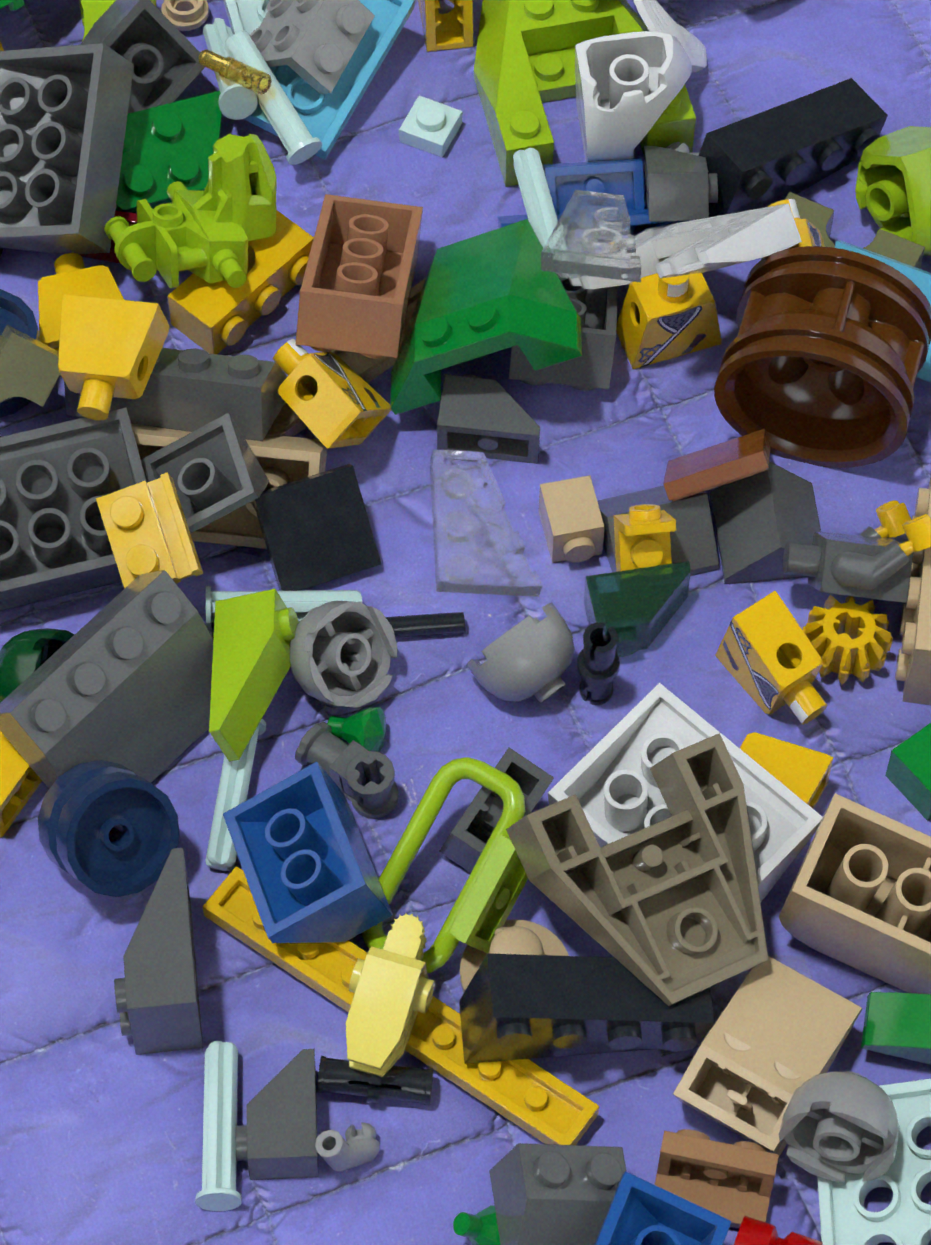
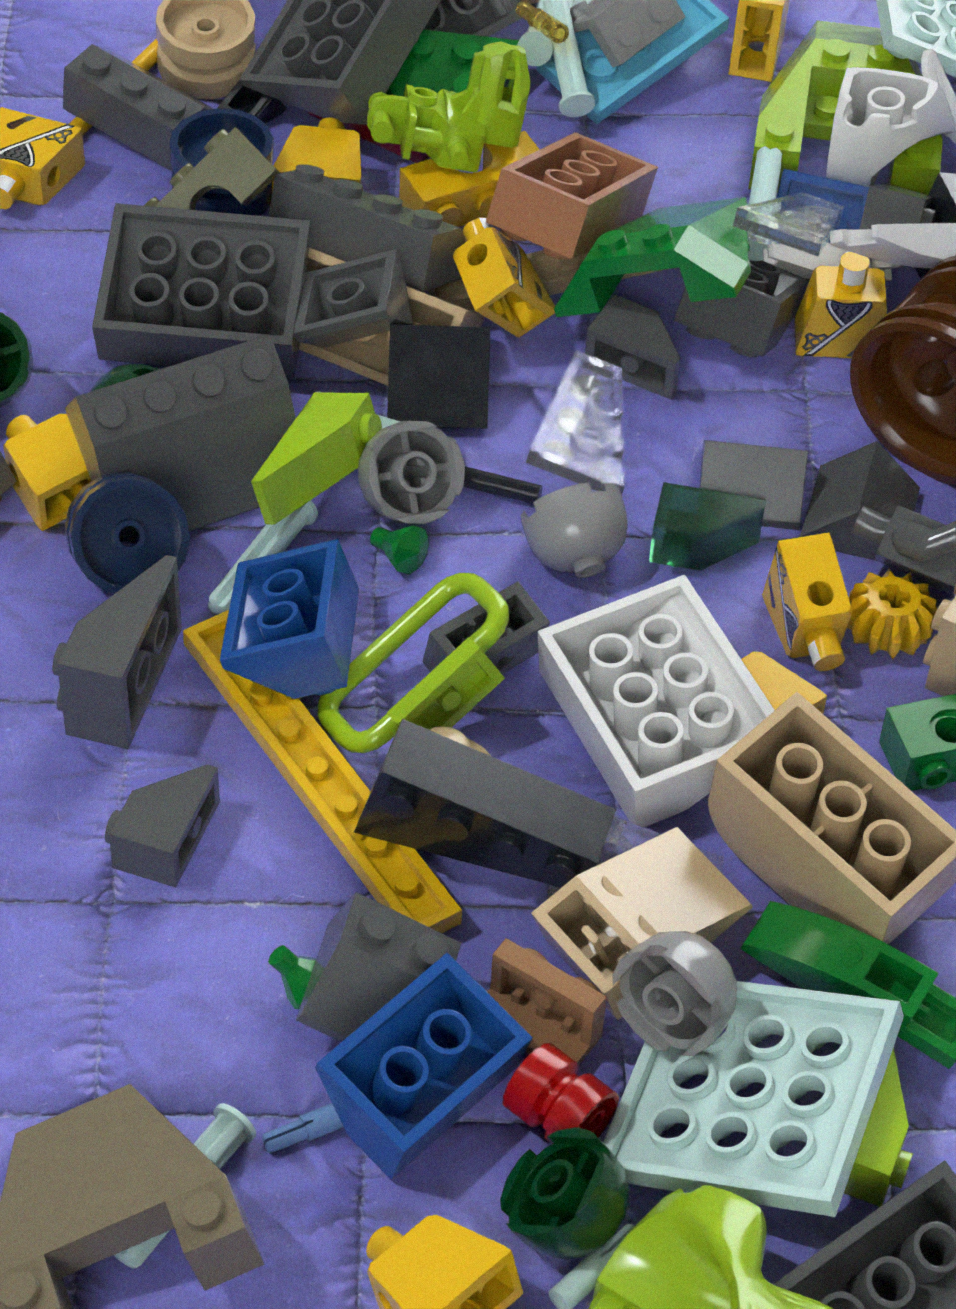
camera: 20 degrees right, 10 degrees down
yellow torso [58,294,170,420] -> none
yellow plate [96,472,203,589] -> none
light aqua axle [195,1041,242,1211] -> none
dark grey connector [295,722,399,819] -> none
light grey arm [315,1123,380,1172] -> none
black pin [317,1056,434,1105] -> none
light yellow hinge [346,913,435,1077] -> none
light aqua plate [399,95,463,158] -> none
dark tan wedge [506,733,768,1006] -> none
tan brick [538,475,604,563] -> none
black pin [577,622,620,705] -> none
yellow bracket [613,504,676,581] -> none
dark orange tile [663,429,771,502] -> none

